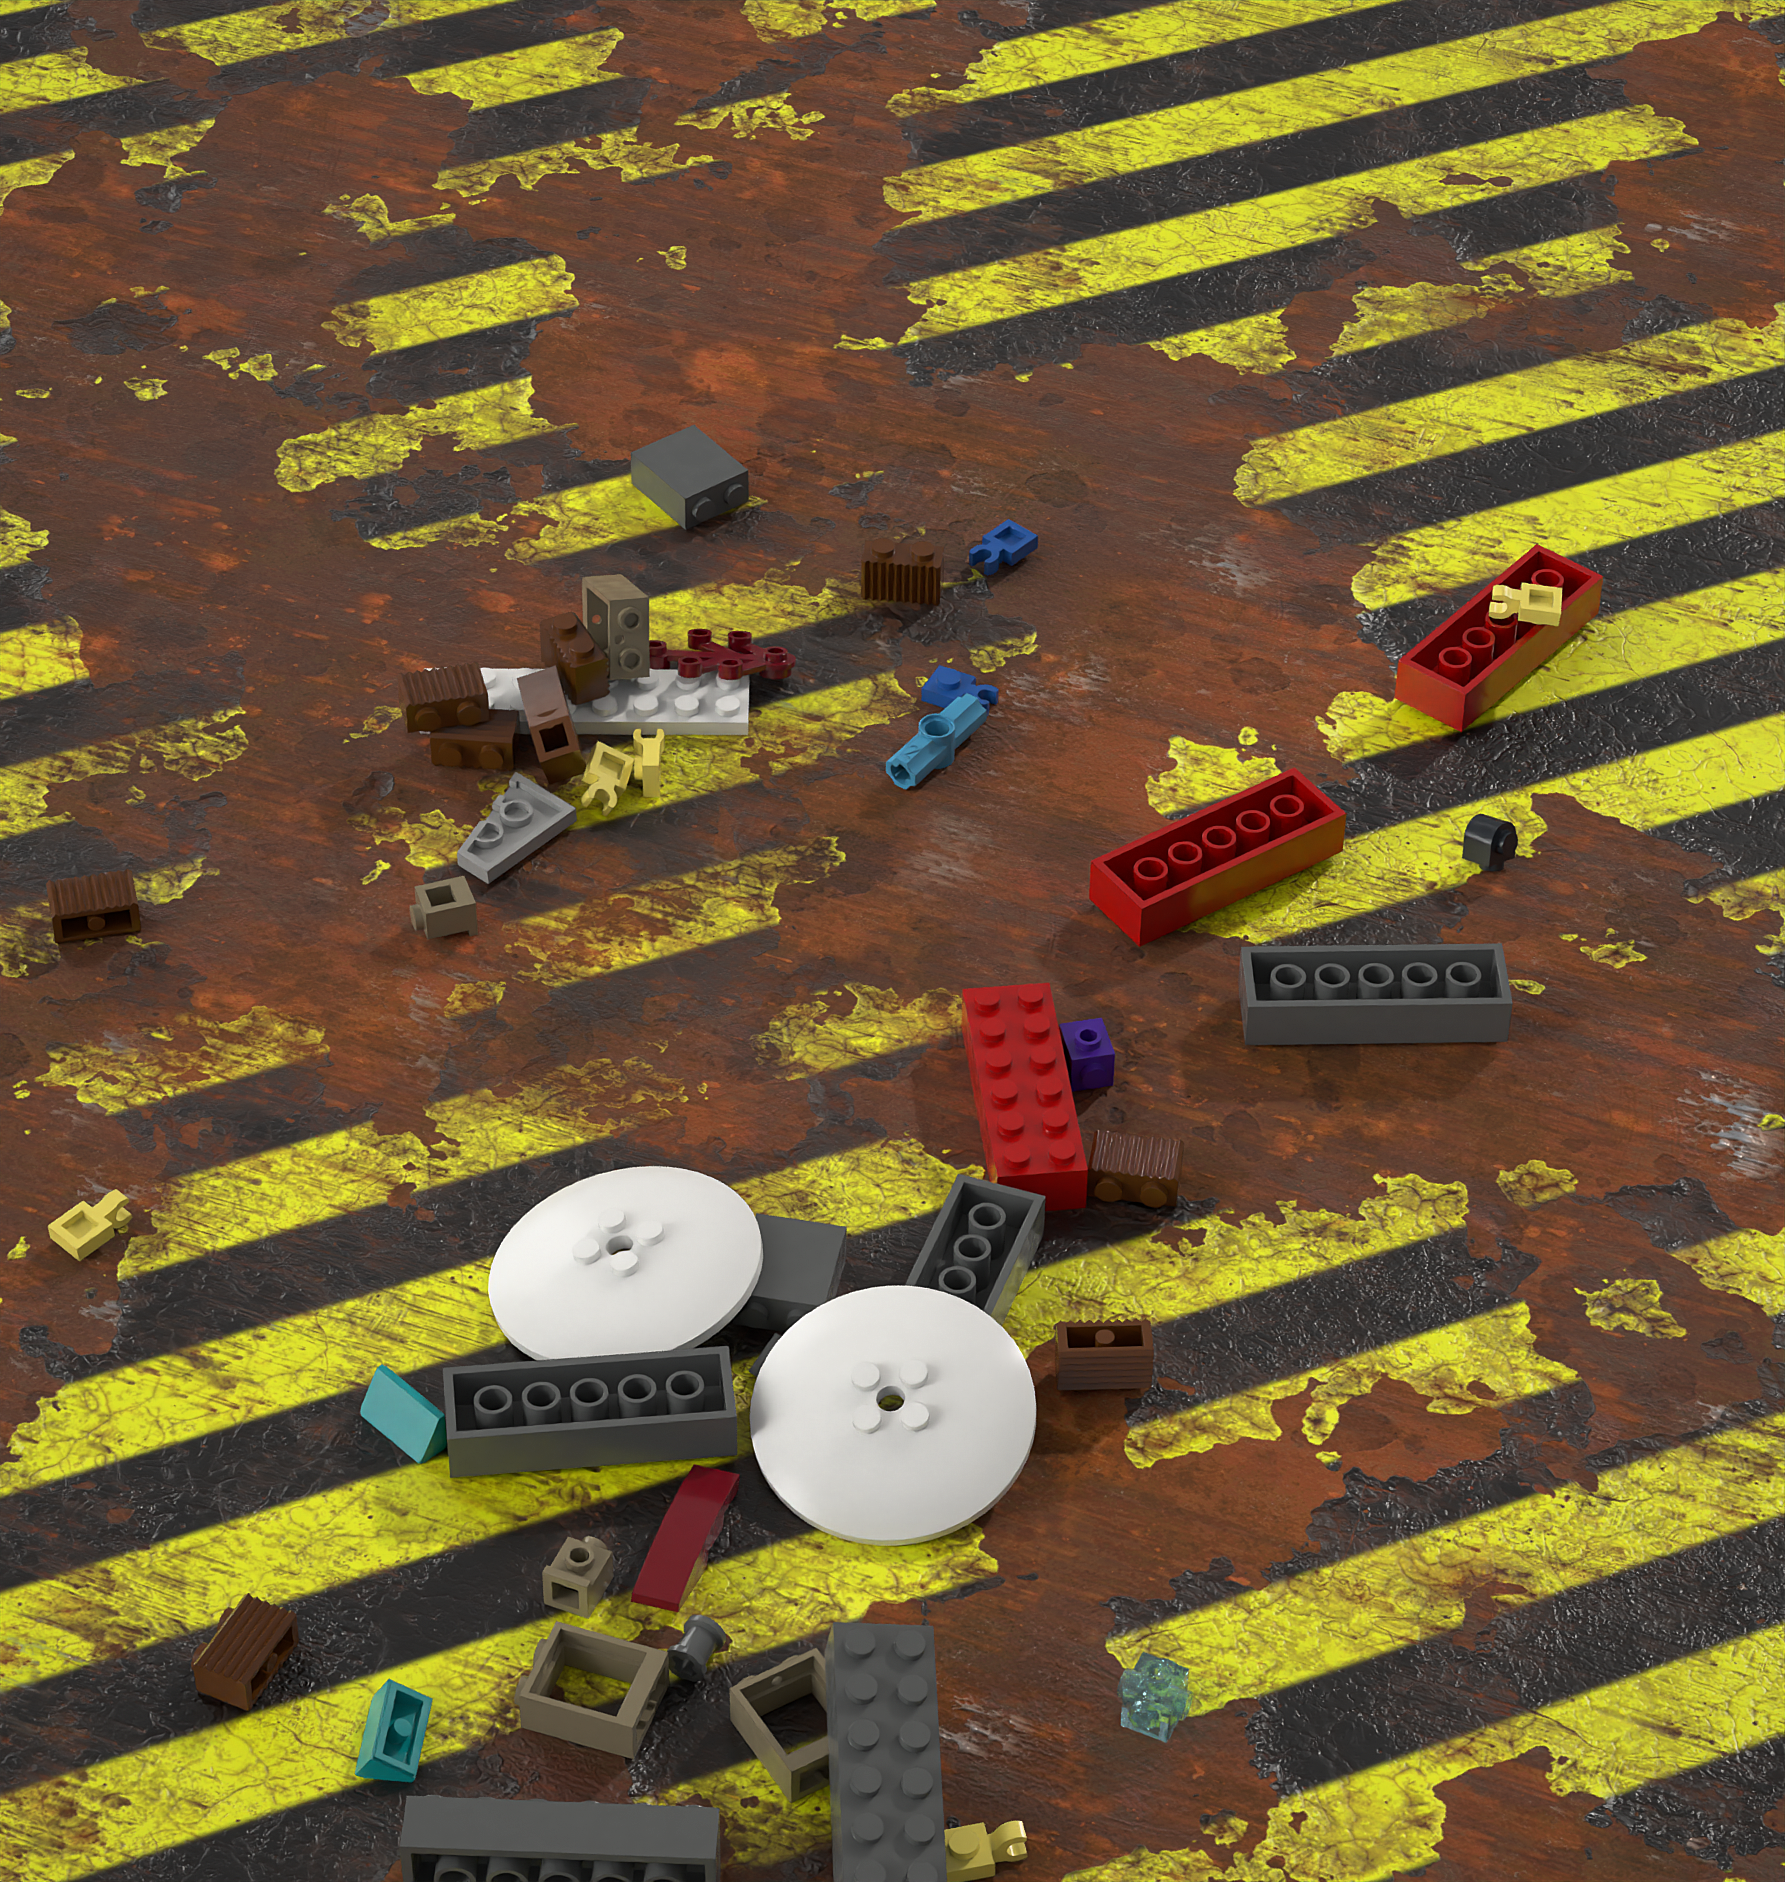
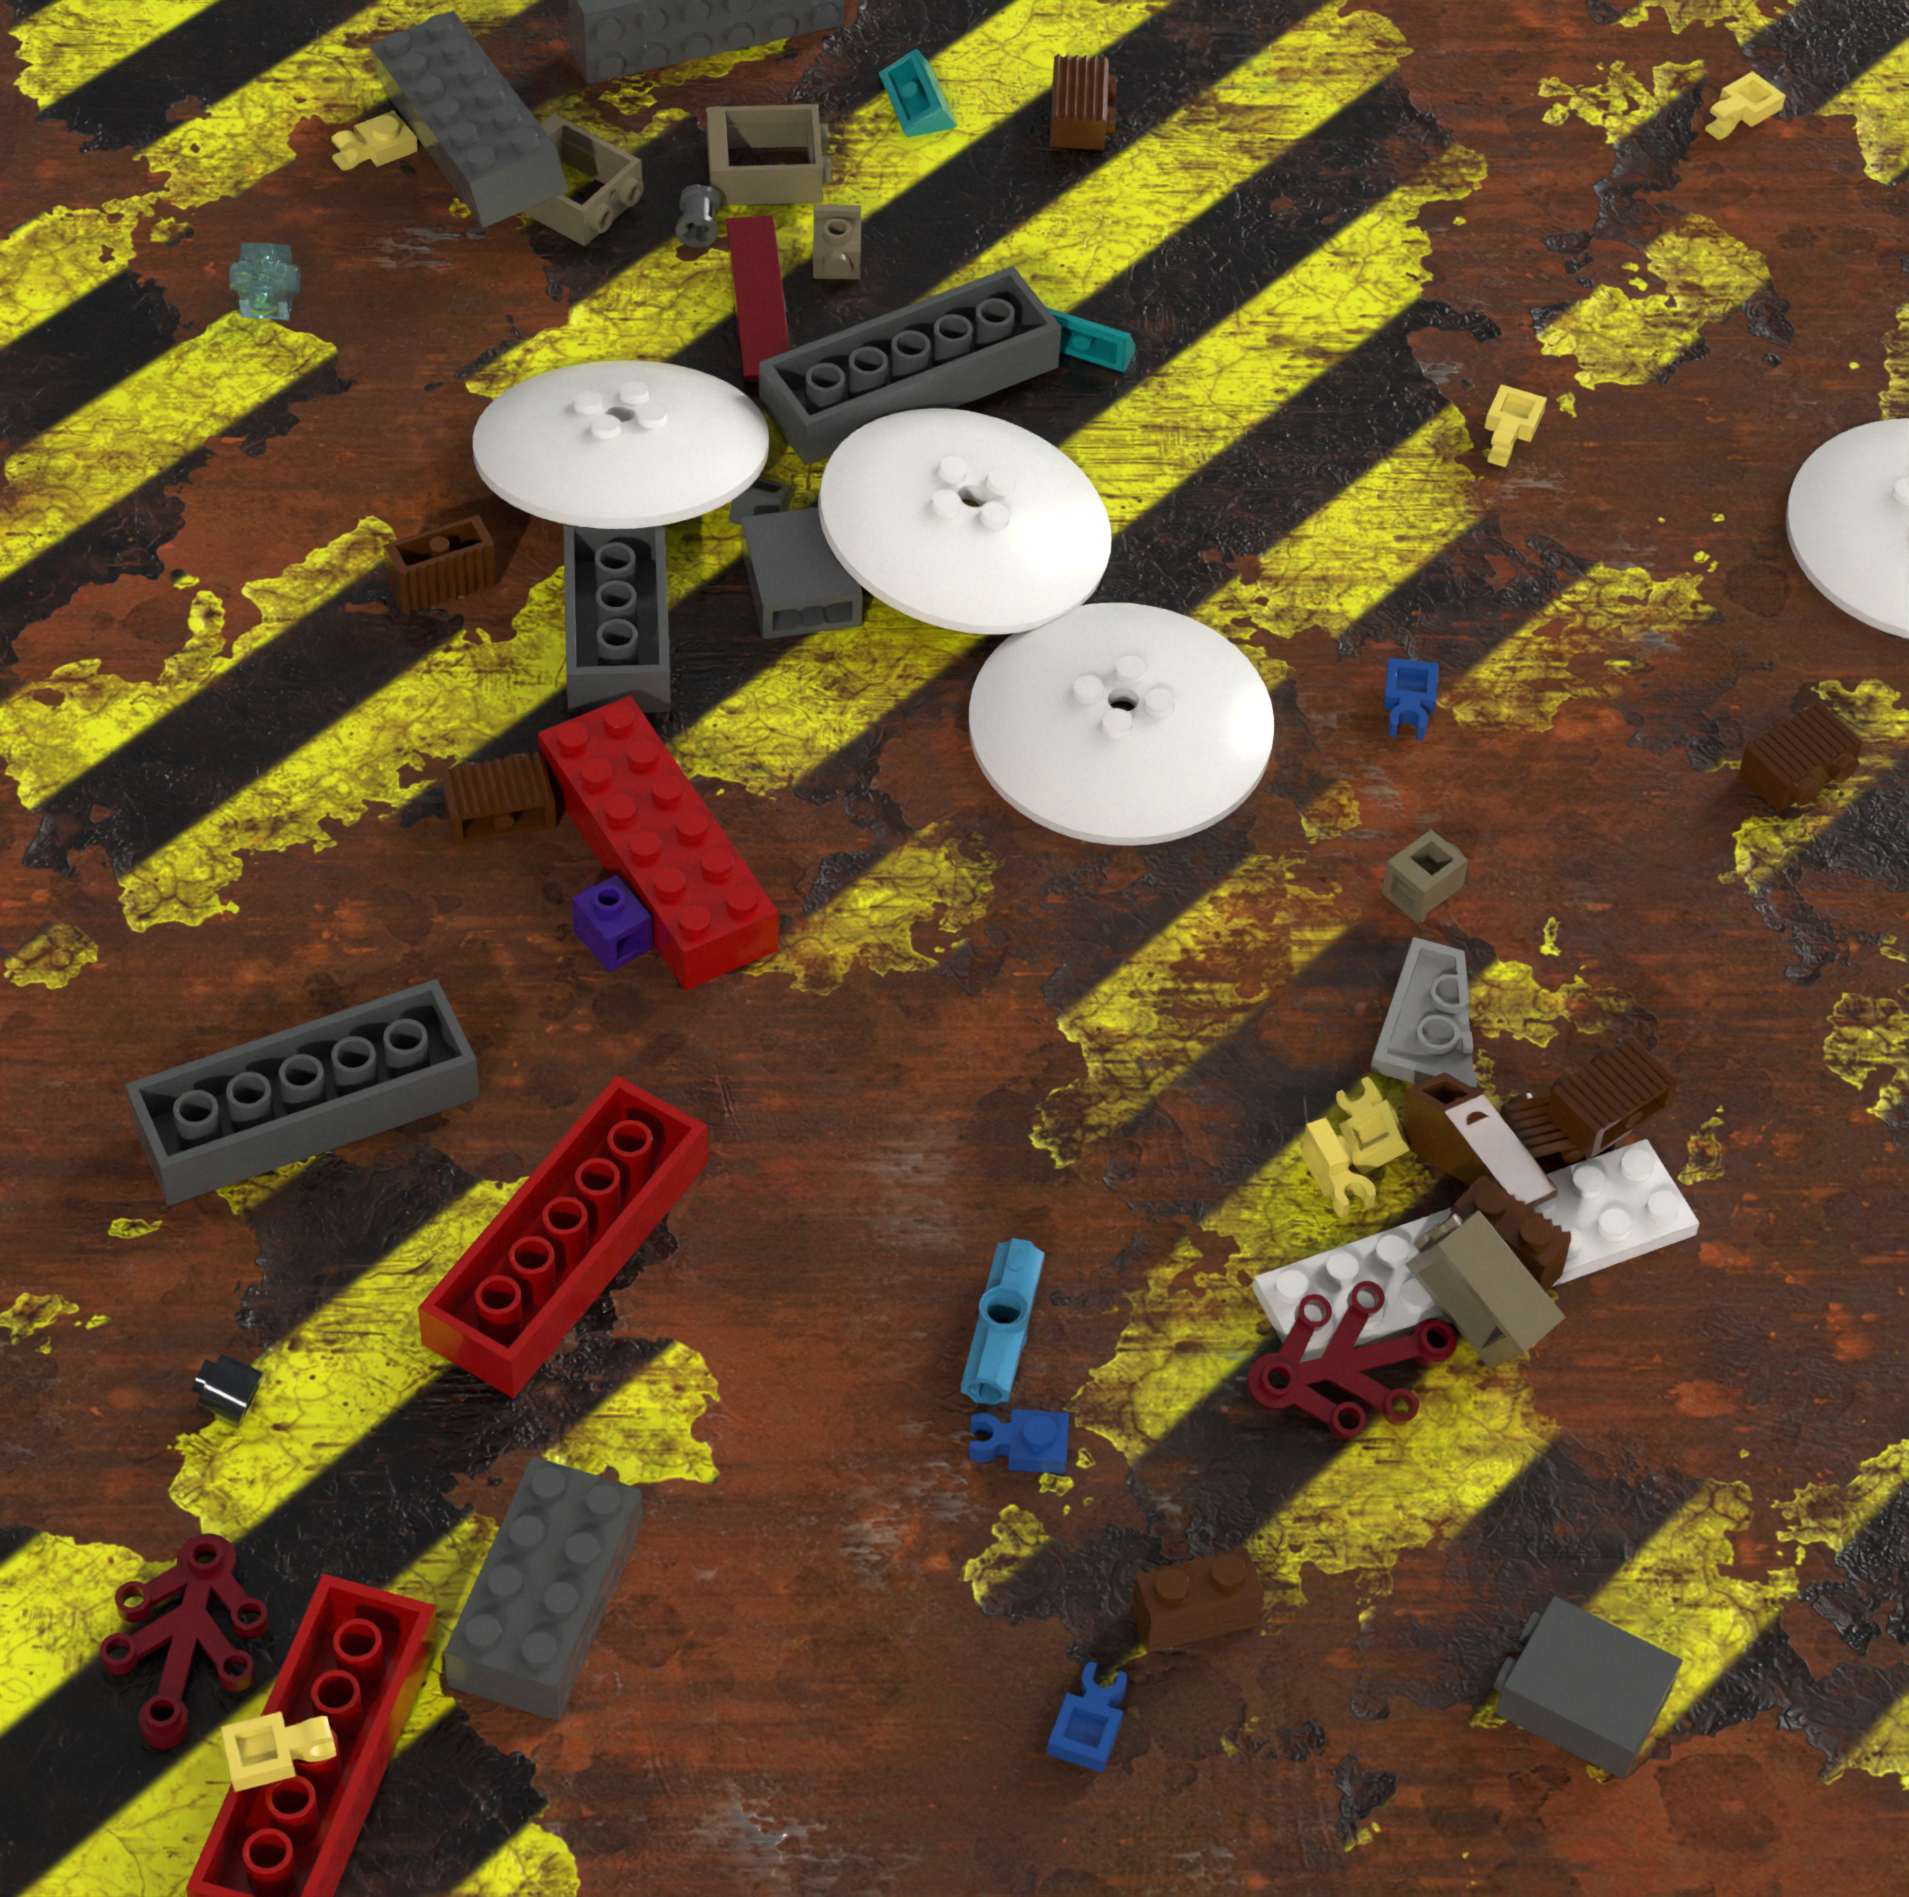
camera: 155 degrees right, 10 degrees up
none -> dark red plant [100,1534,269,1749]
none -> dark grey brick [444,1456,643,1722]
none -> white dish [968,603,1274,846]
none -> blue plate [1383,658,1439,741]

